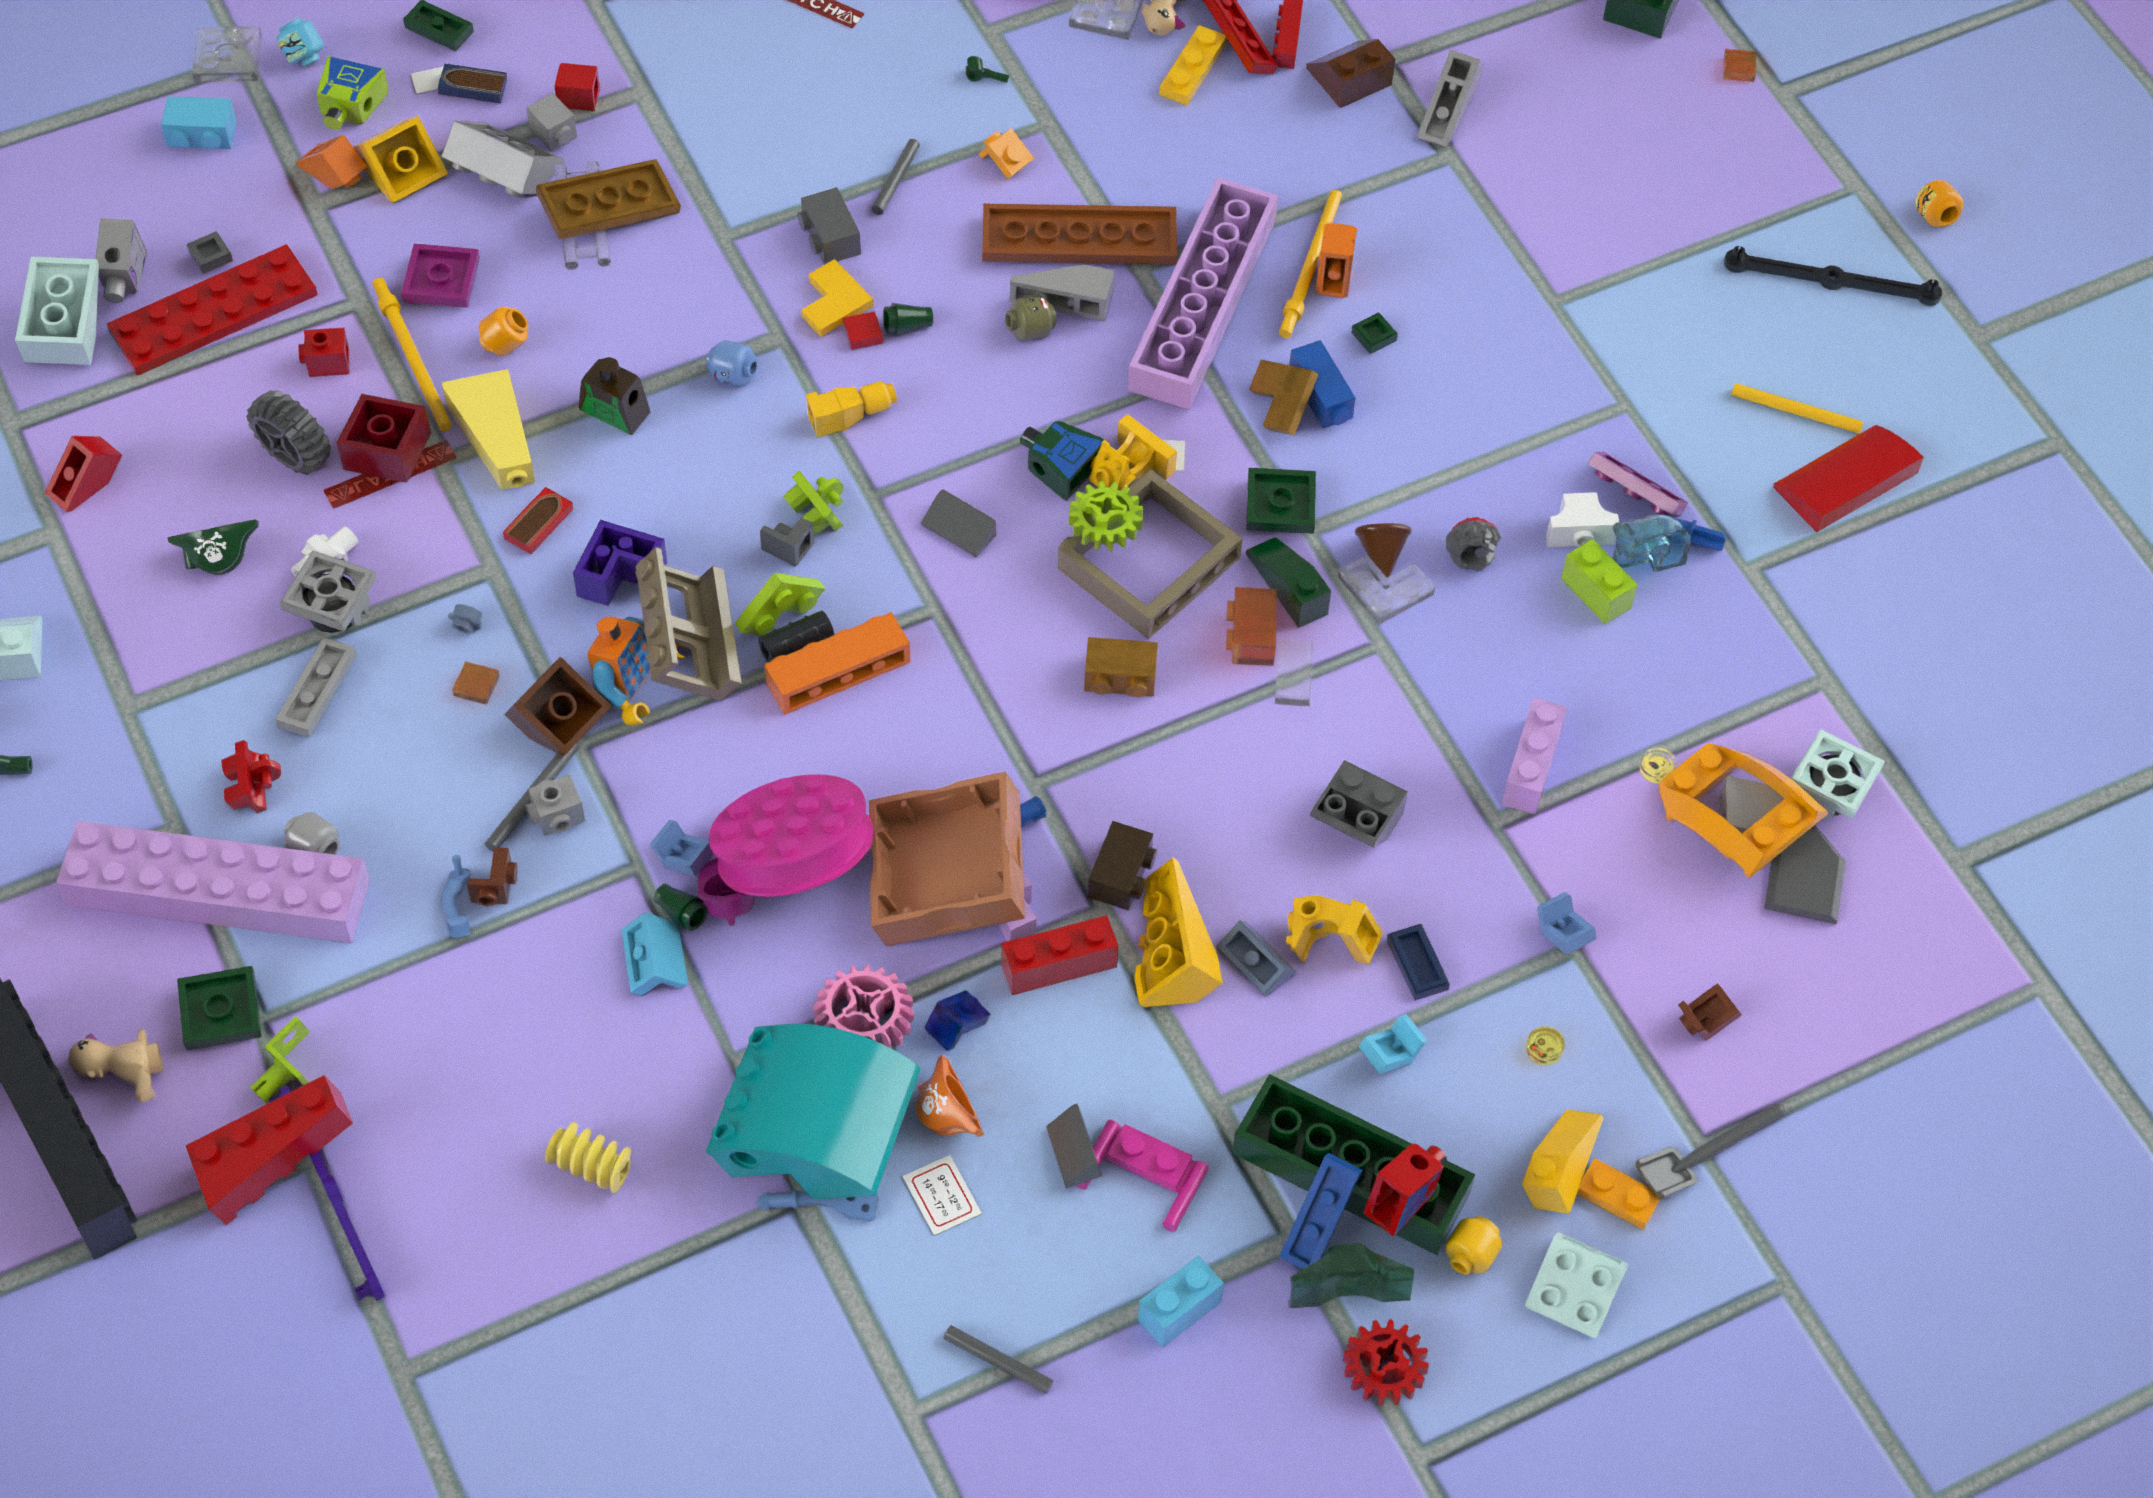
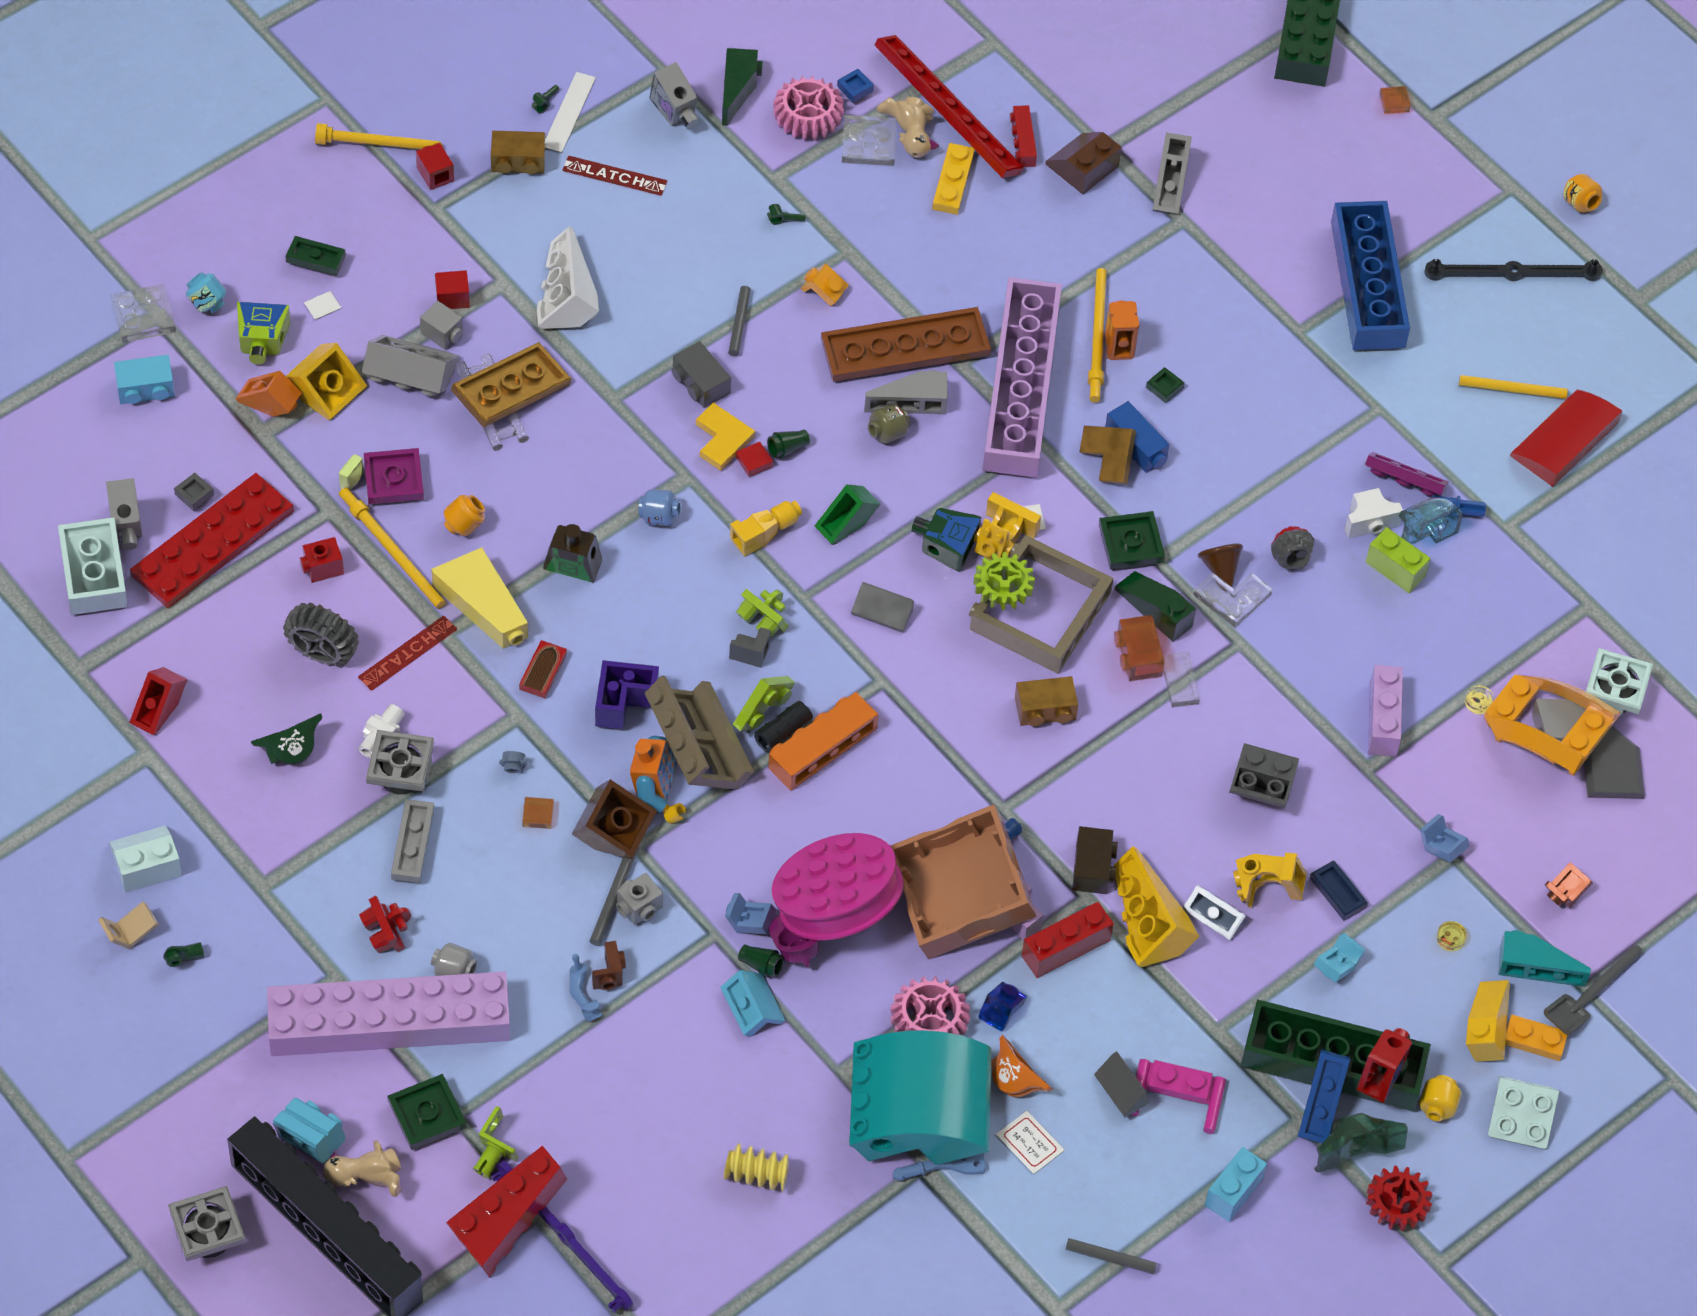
camera: 15 degrees left, 0 degrees up
dark red brick [336,394,431,483] -> none
tile [438,63,507,103] -> none
none -> medium azure brick [273,1098,346,1163]
none -> yellowish green tile [339,454,364,491]
none -> white wedge [537,226,599,329]
none -> green slope [814,484,881,545]
none -> blue brick [1331,201,1410,350]
none -> teal slope [1498,930,1591,987]

